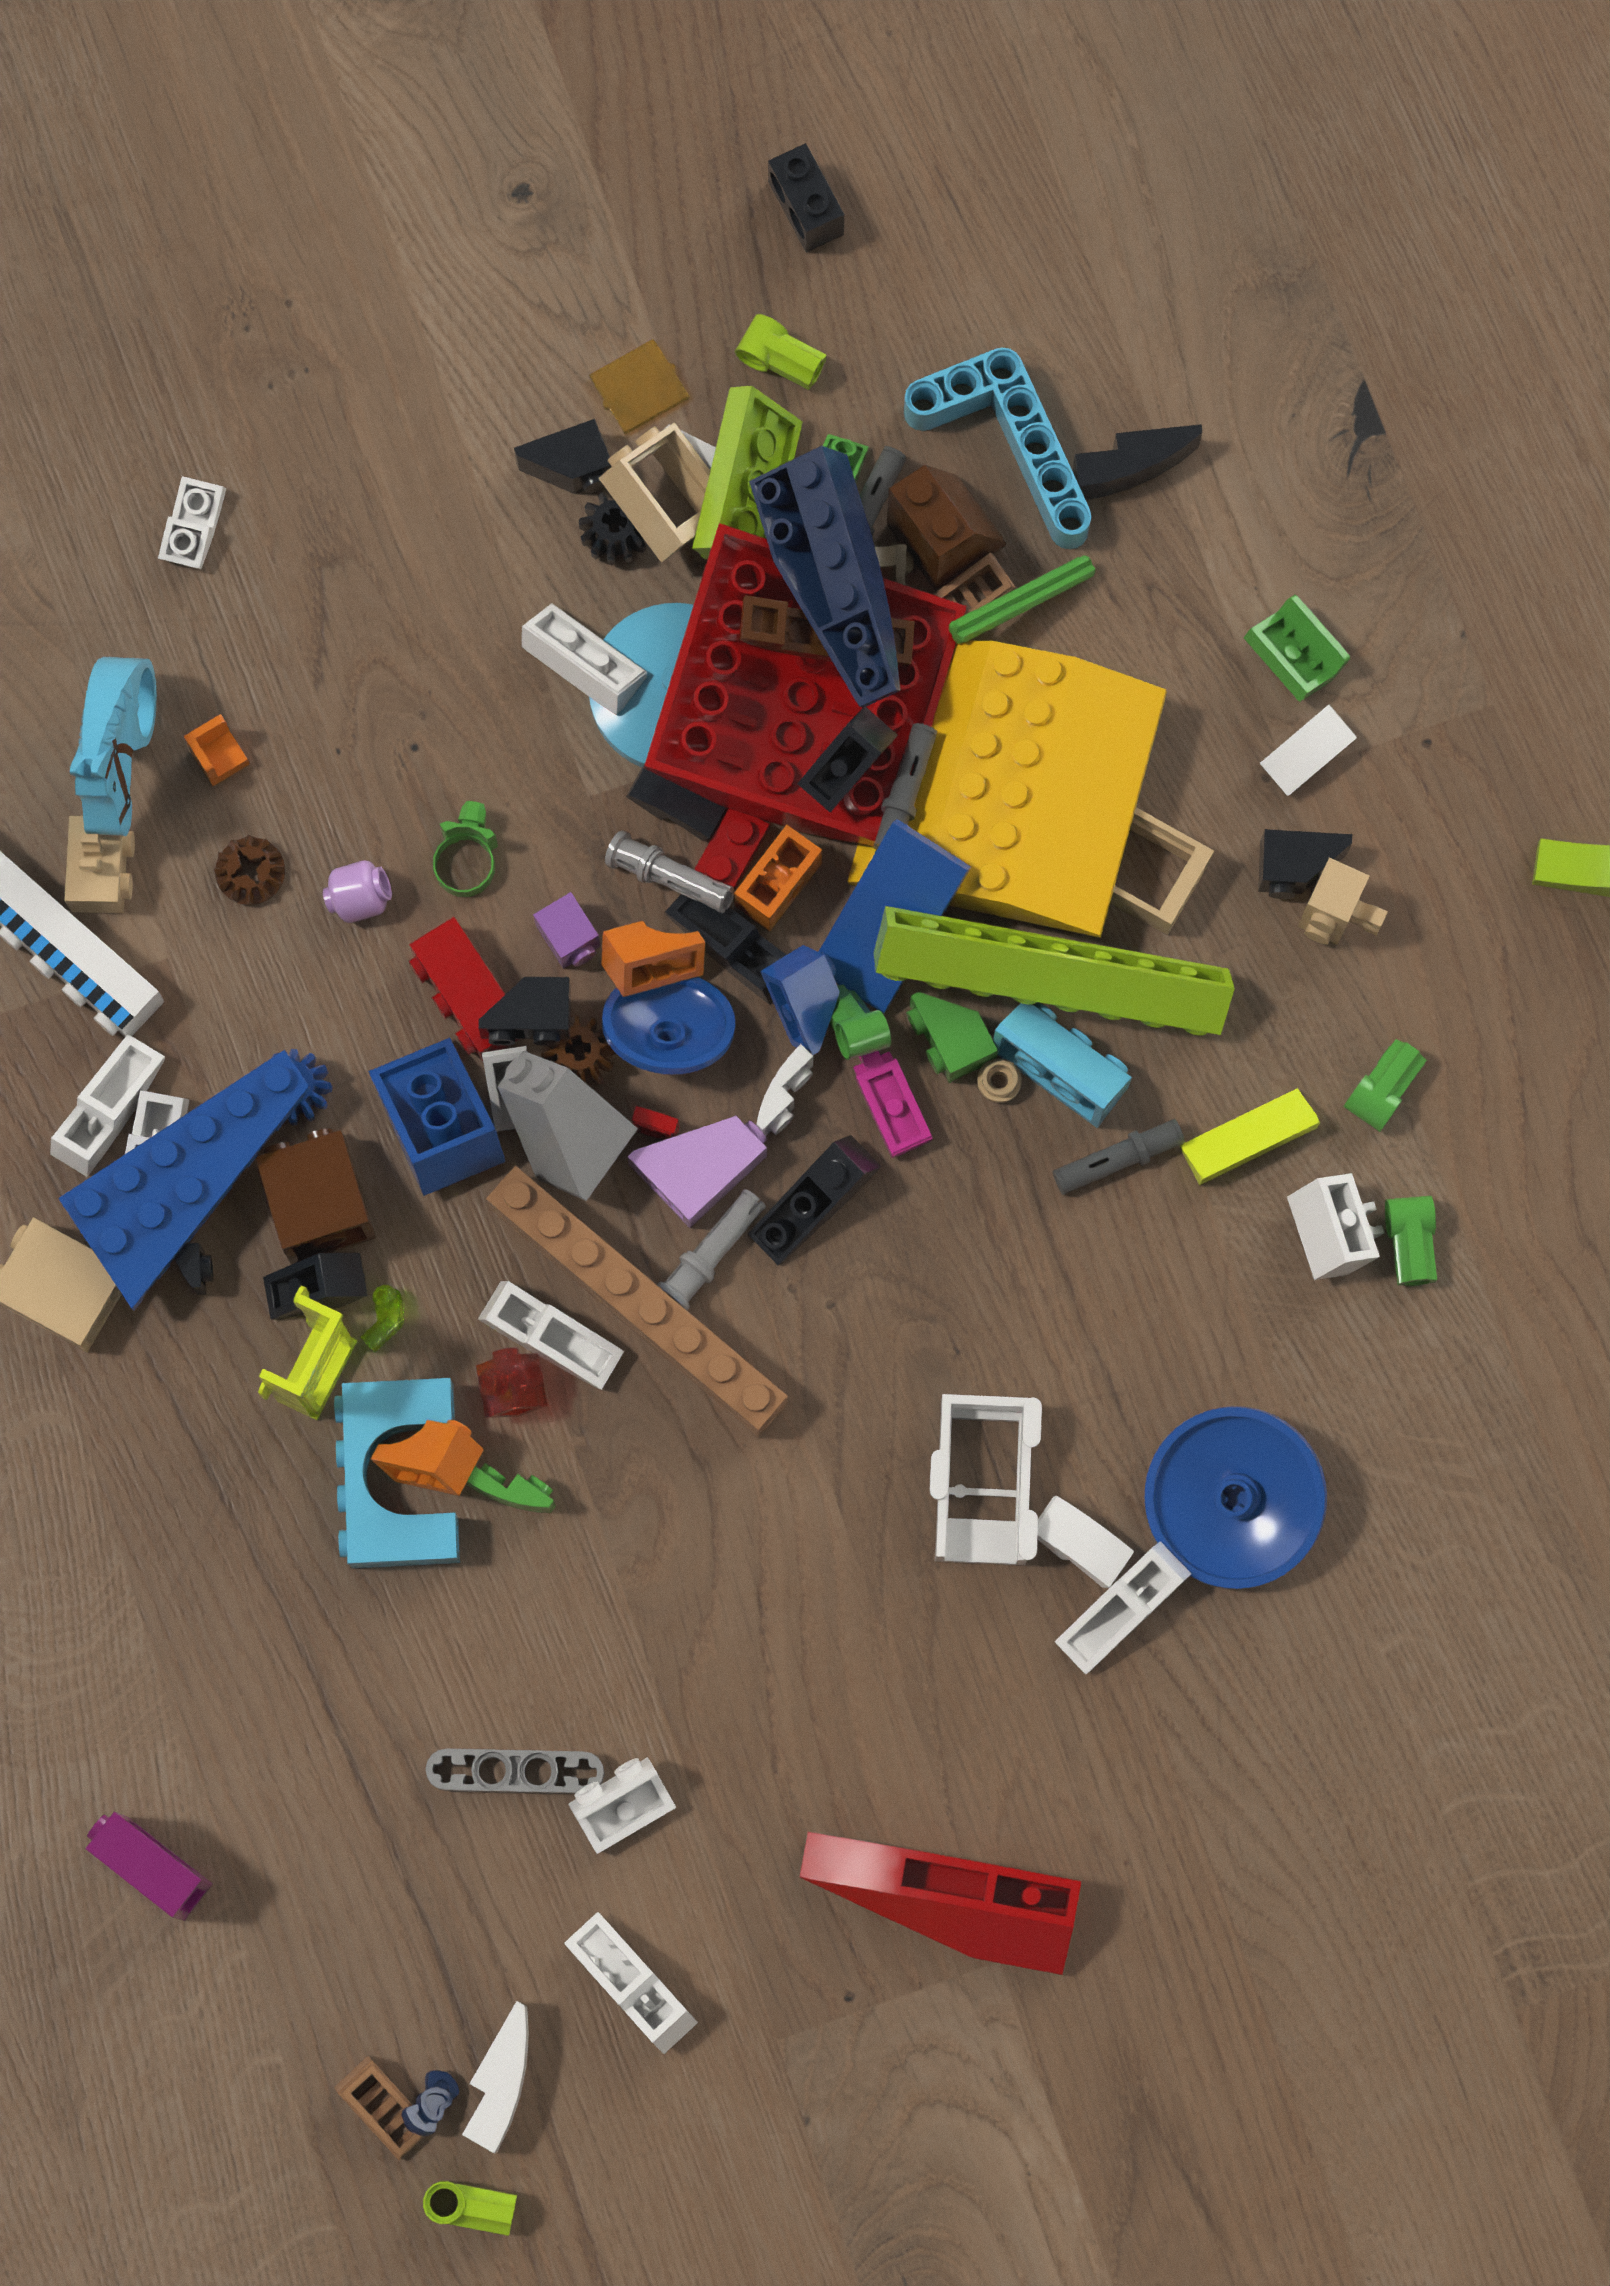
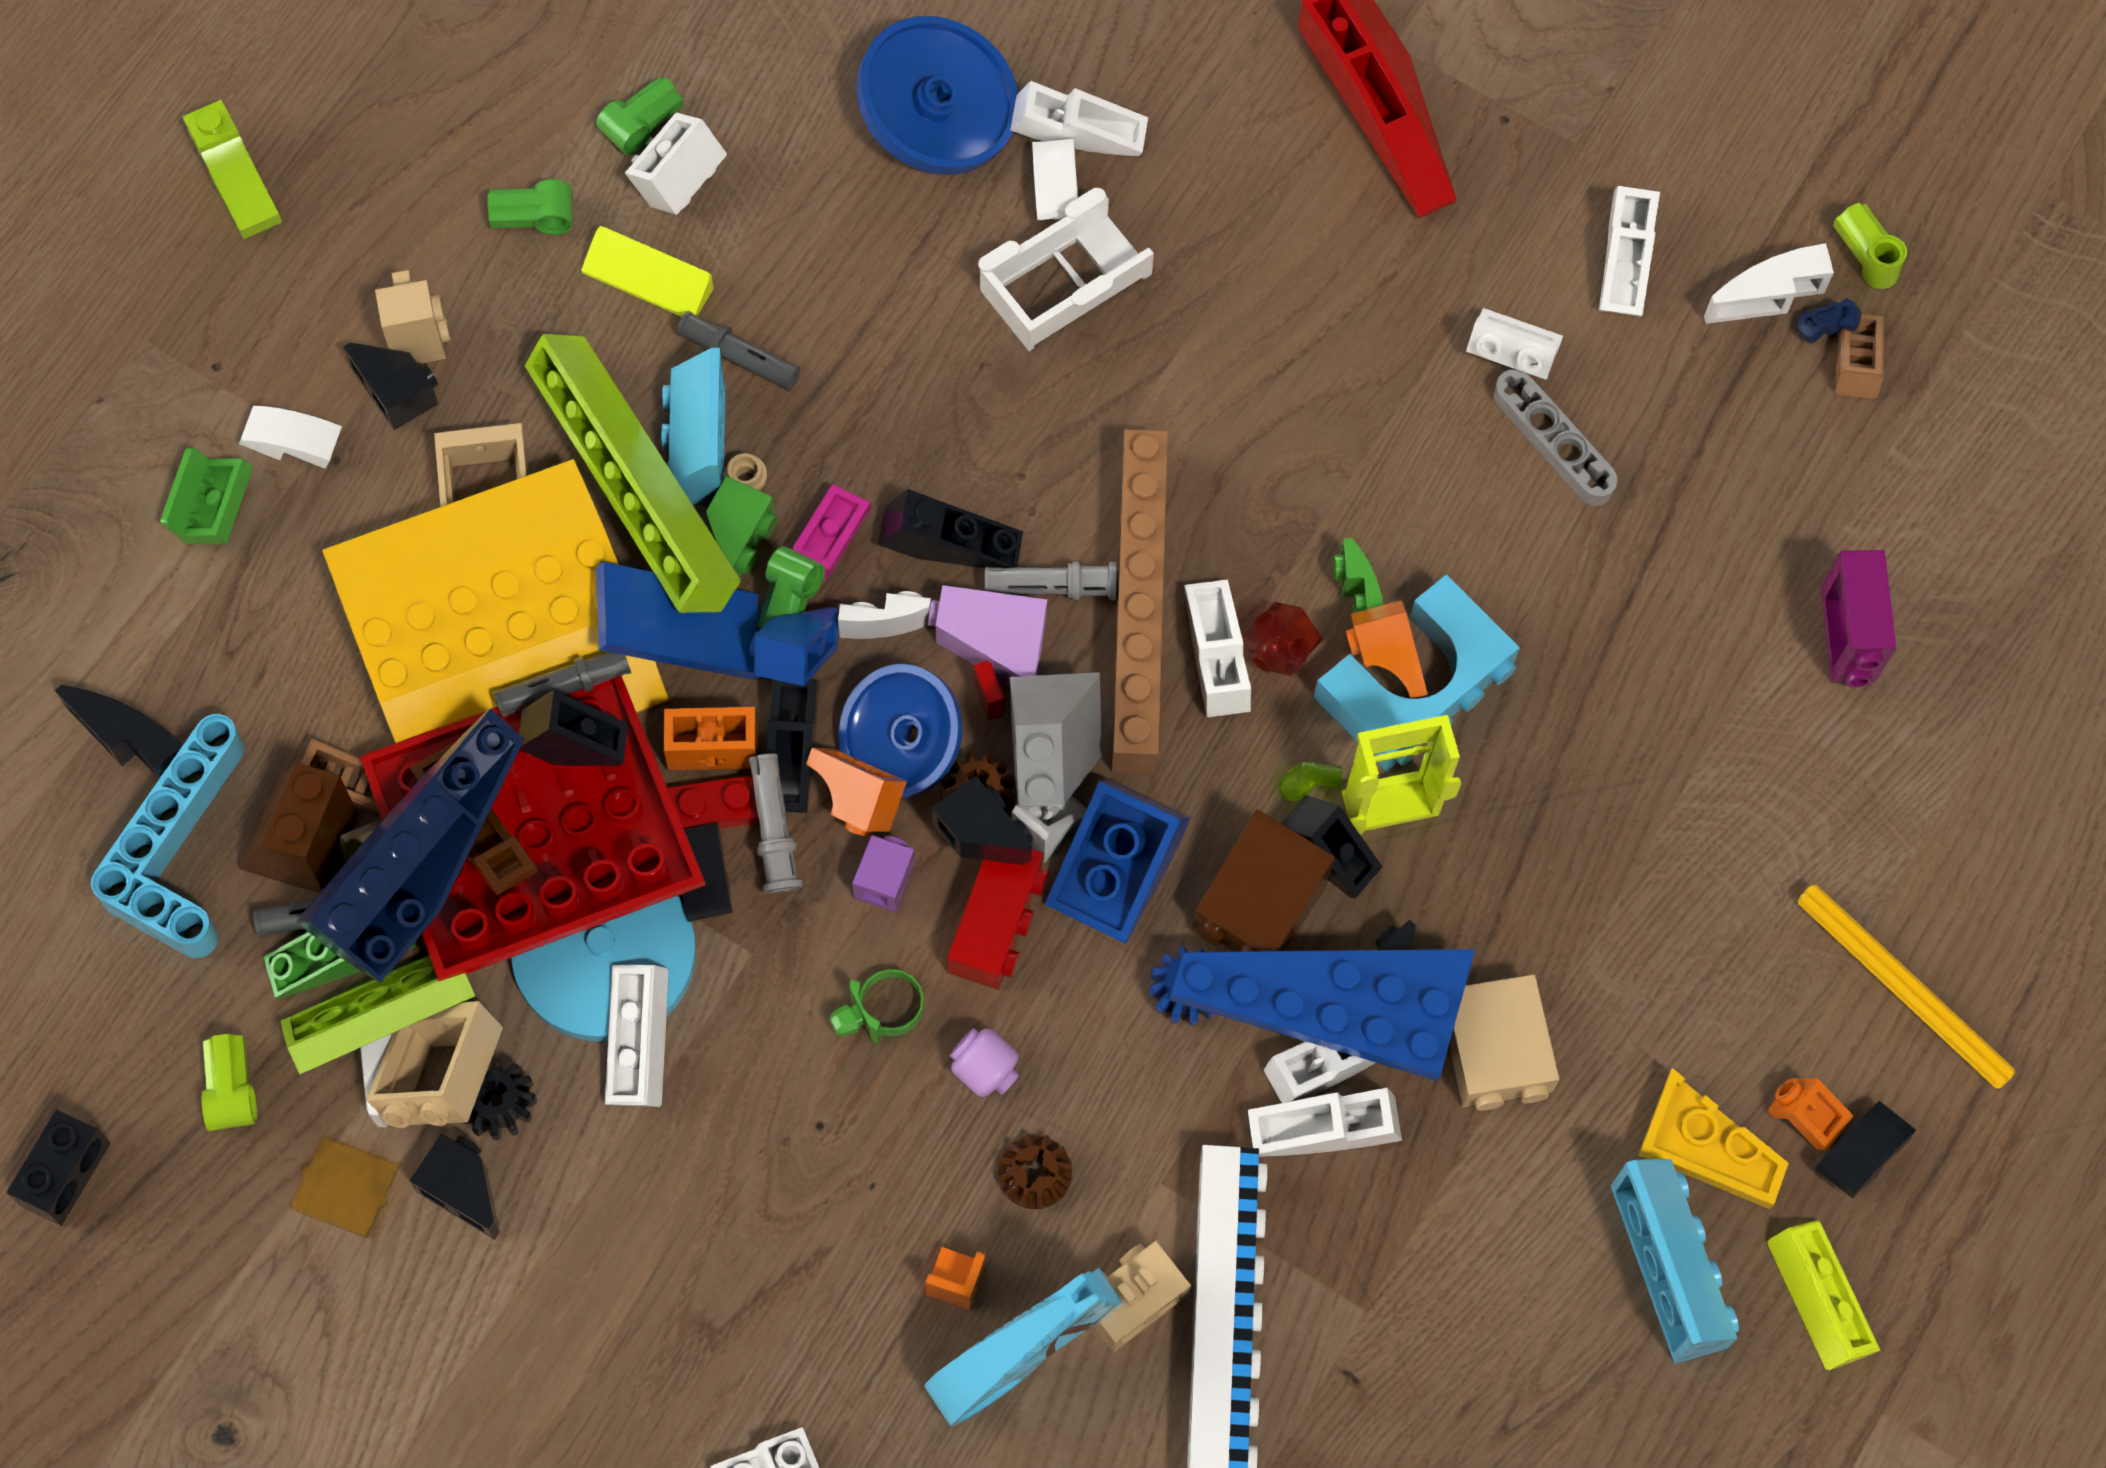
camera: 130 degrees left, 10 degrees down
bright green axle [949,555,1095,644] -> none

